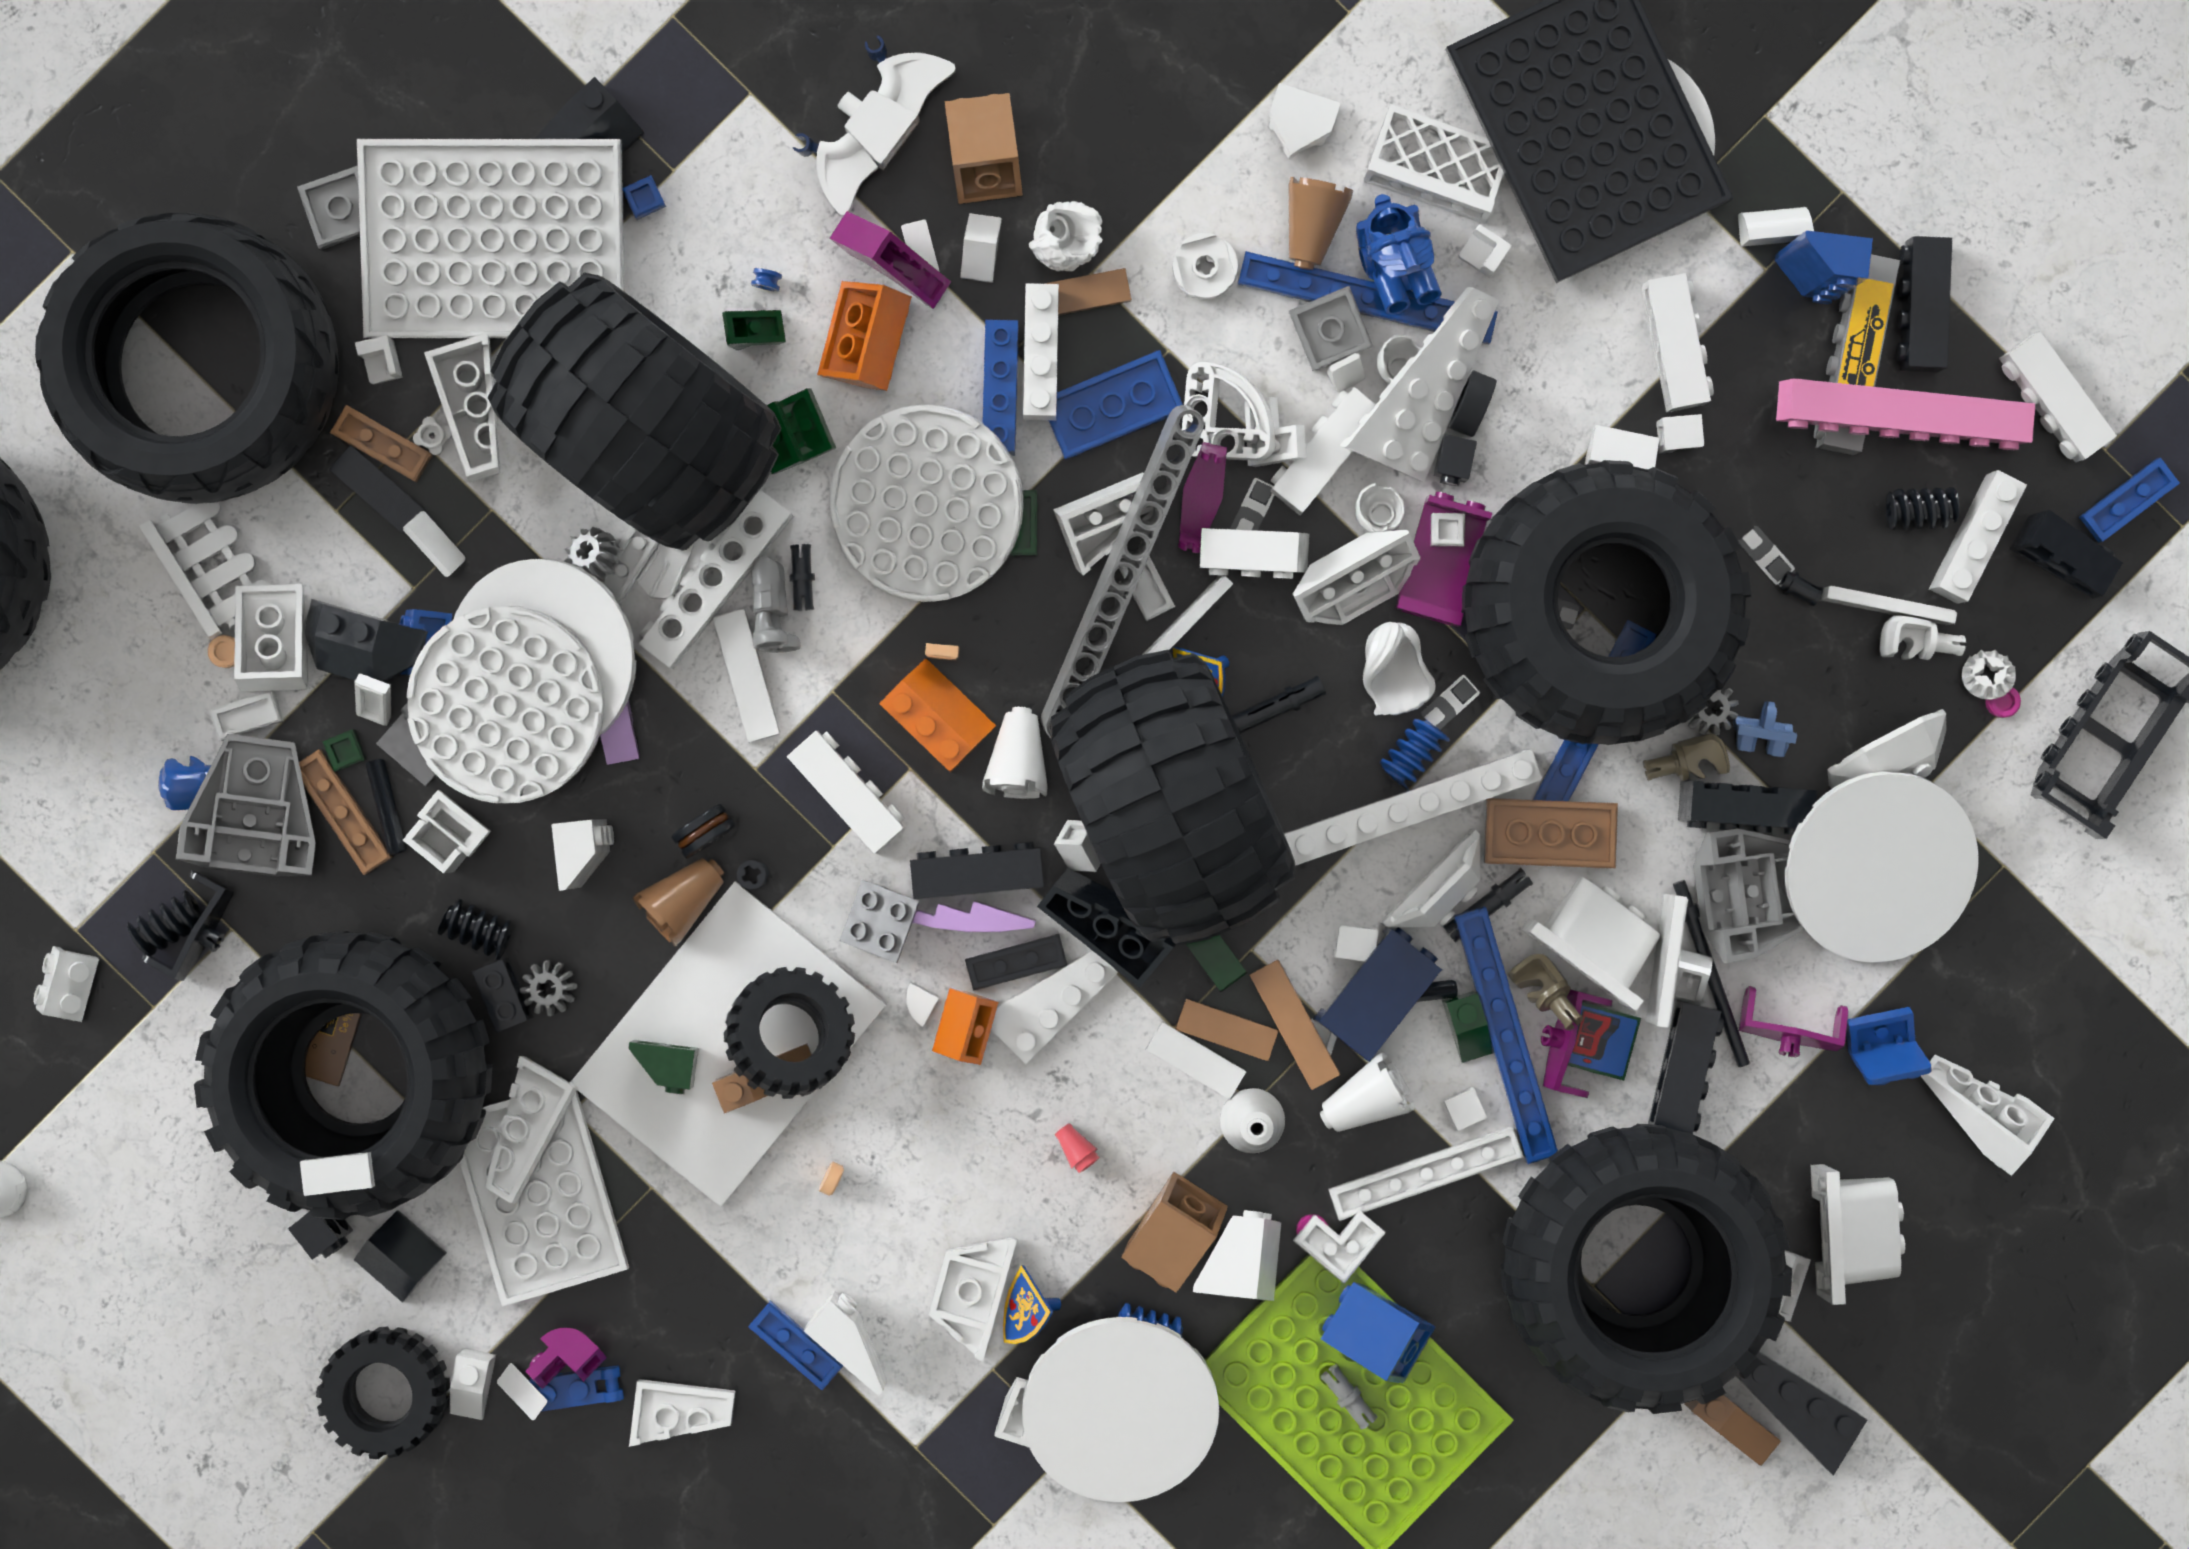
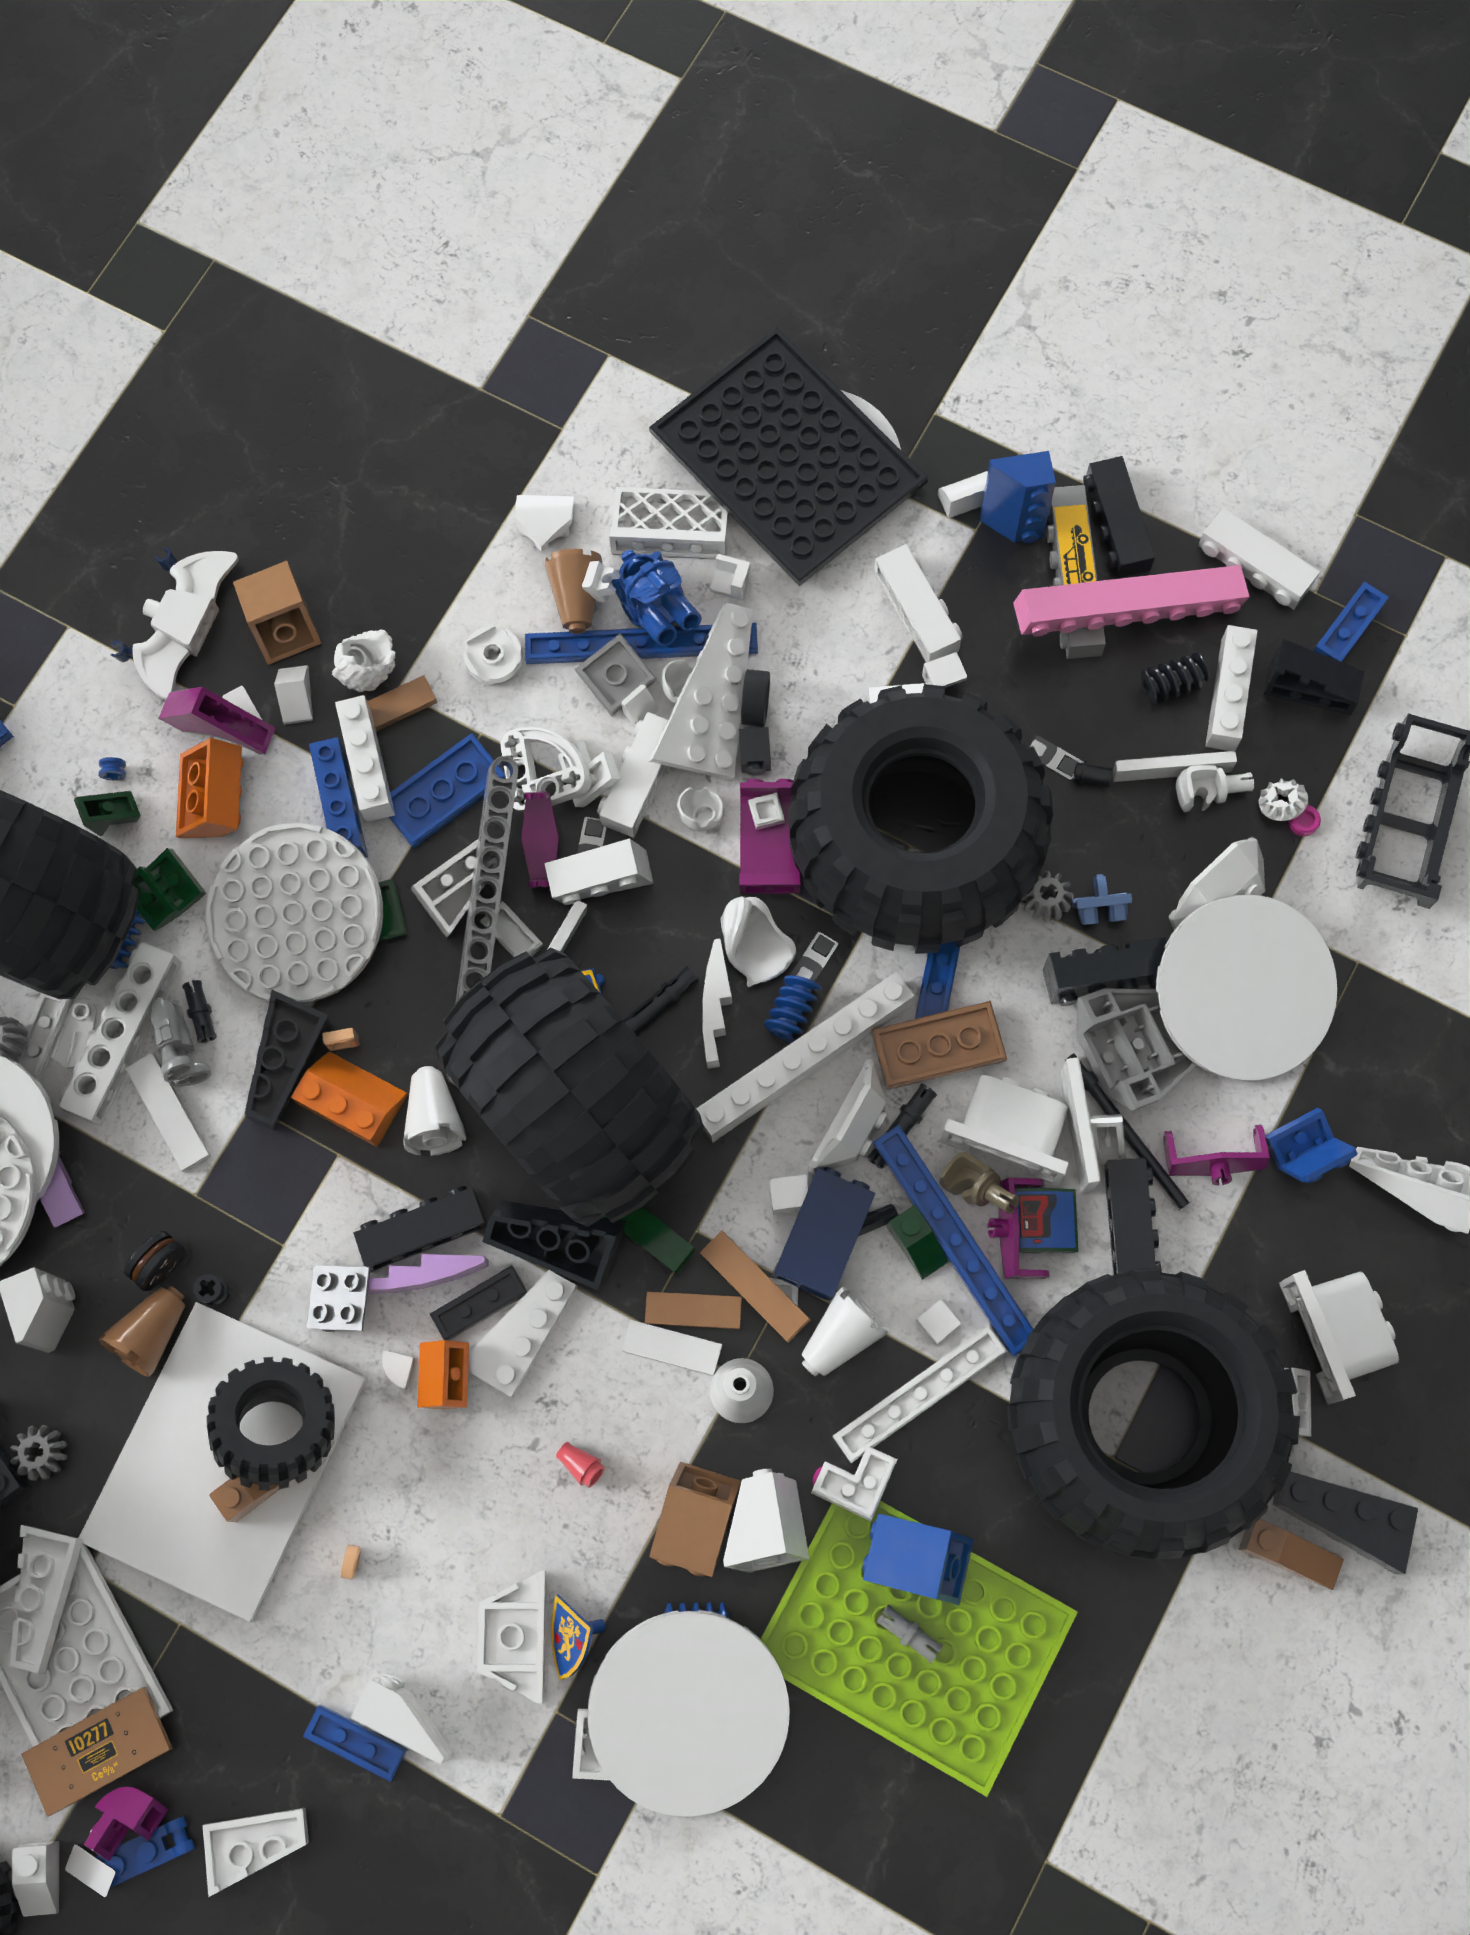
camera: 10 degrees left, 15 degrees down
dark green slope [628,1040,699,1094] -> none
white brick [787,730,905,854] -> none
white panel [1054,820,1101,872] -> none
white wedge [1293,530,1420,625] -> none
dark tan piece [1643,734,1730,781] -> none
none -> medium nougat tile [21,1687,173,1817]
none -> black wedge [244,990,329,1131]
none -> white tile [582,561,620,602]
none -> white slope [703,939,732,1069]

